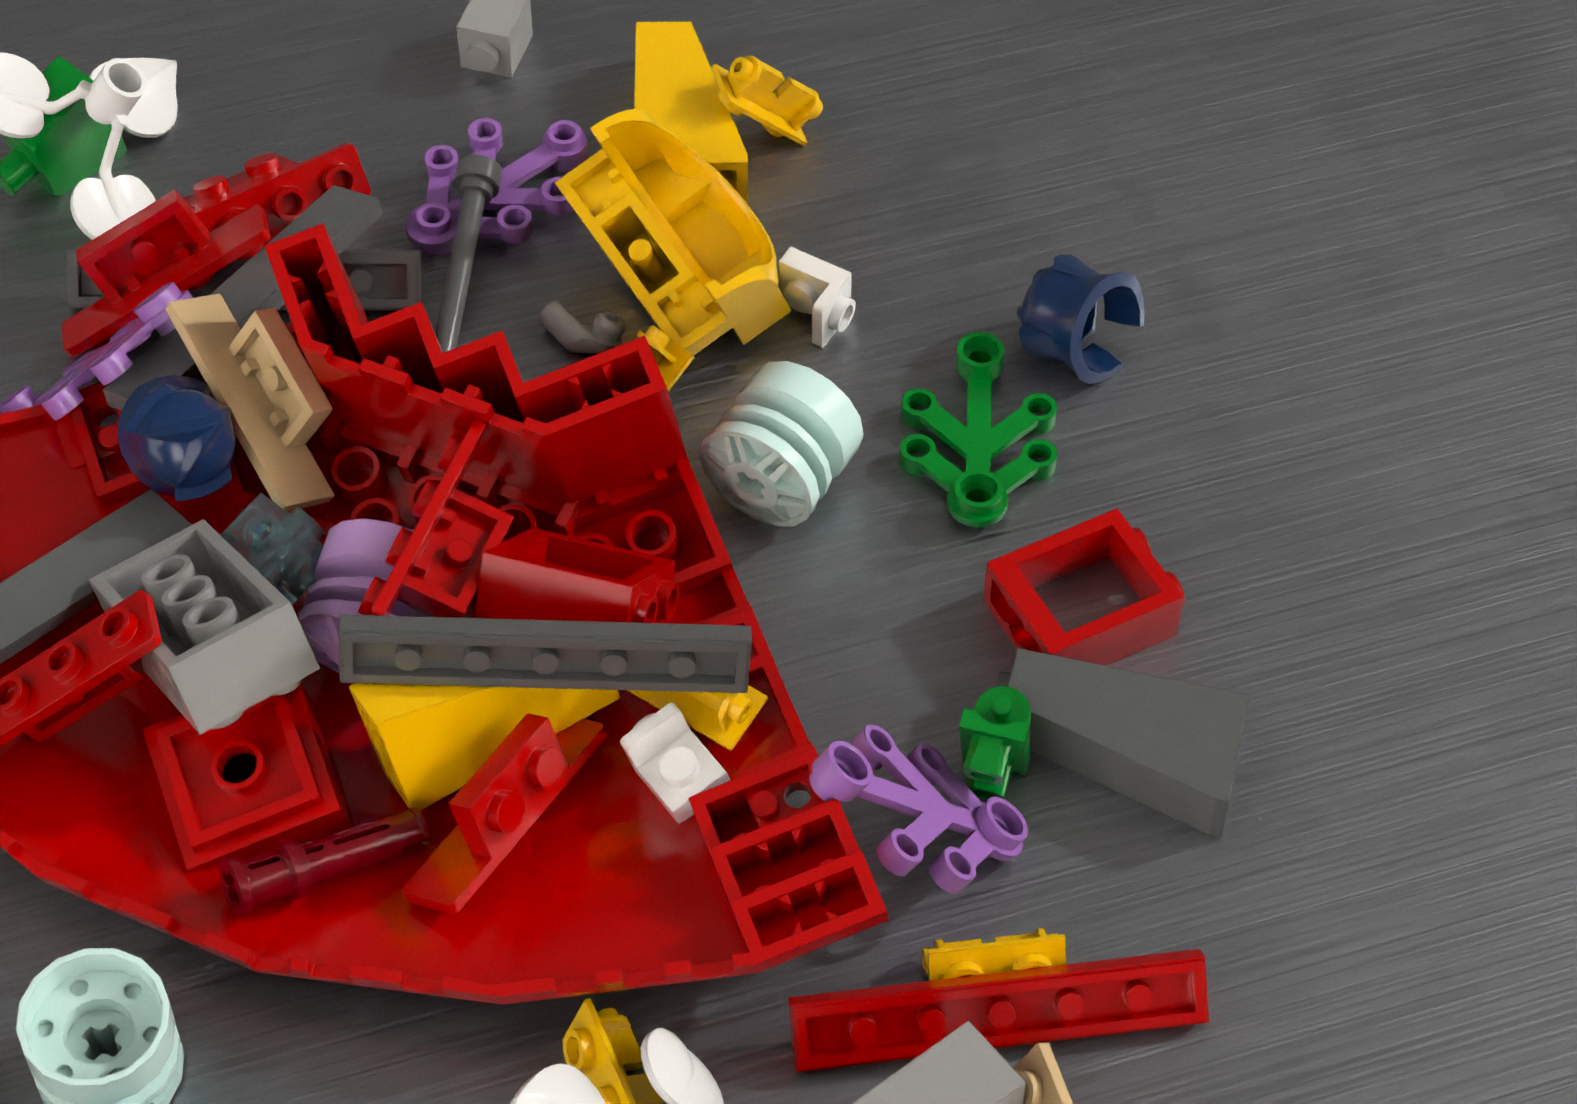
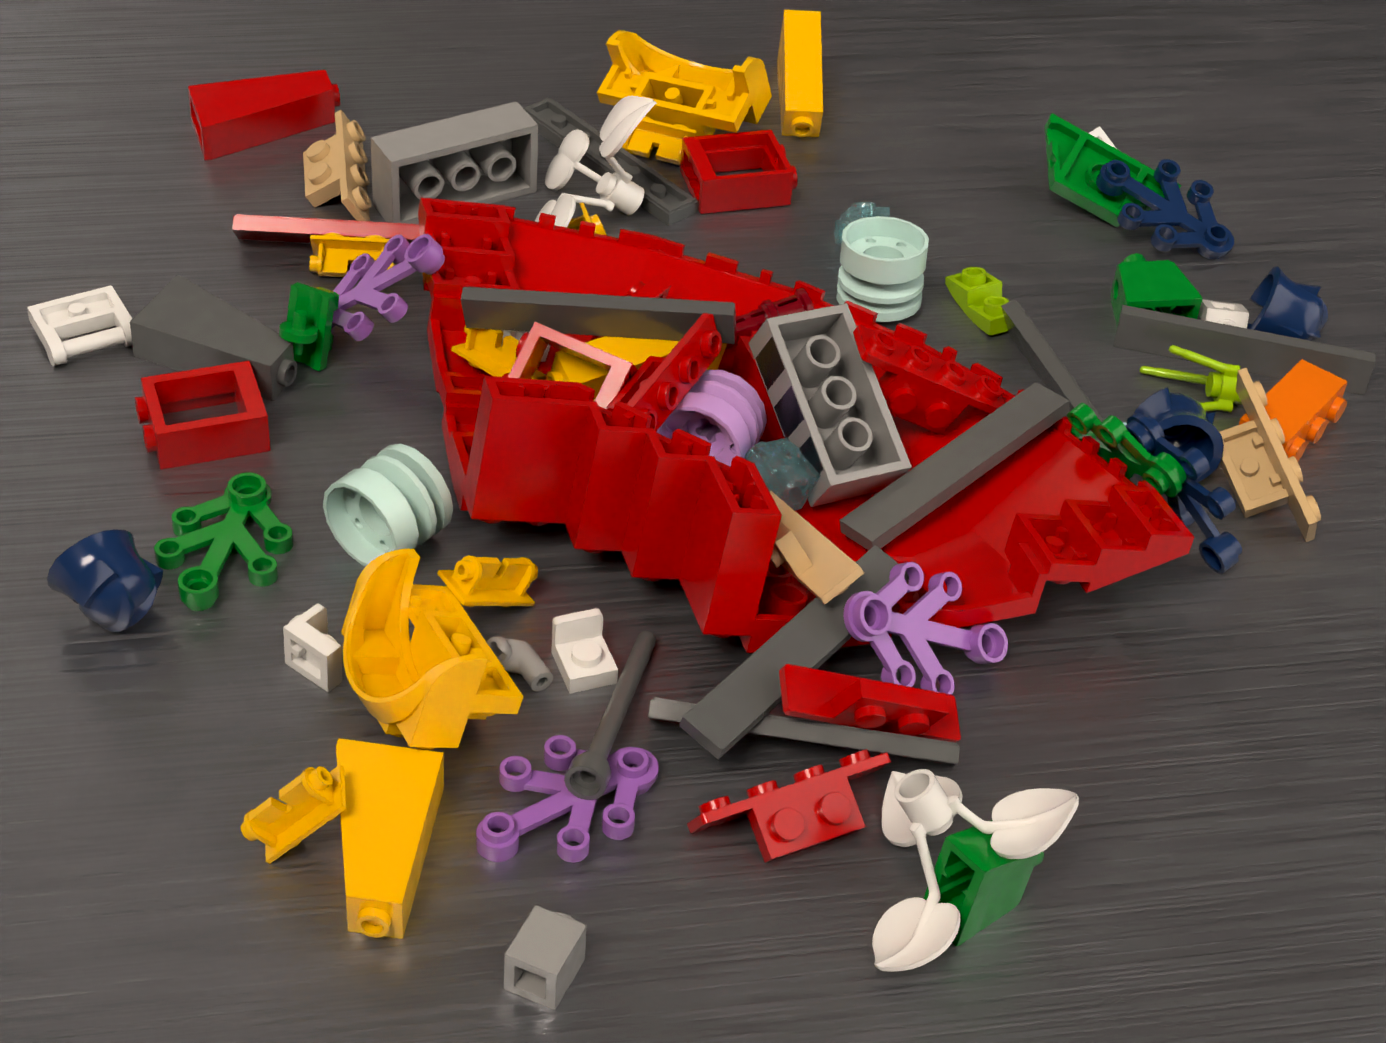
camera: 175 degrees left, 10 degrees down
dark blue helmet [117,375,236,501] -> none
none -> white plate [27,285,132,366]
none -> white bracket [551,608,618,694]

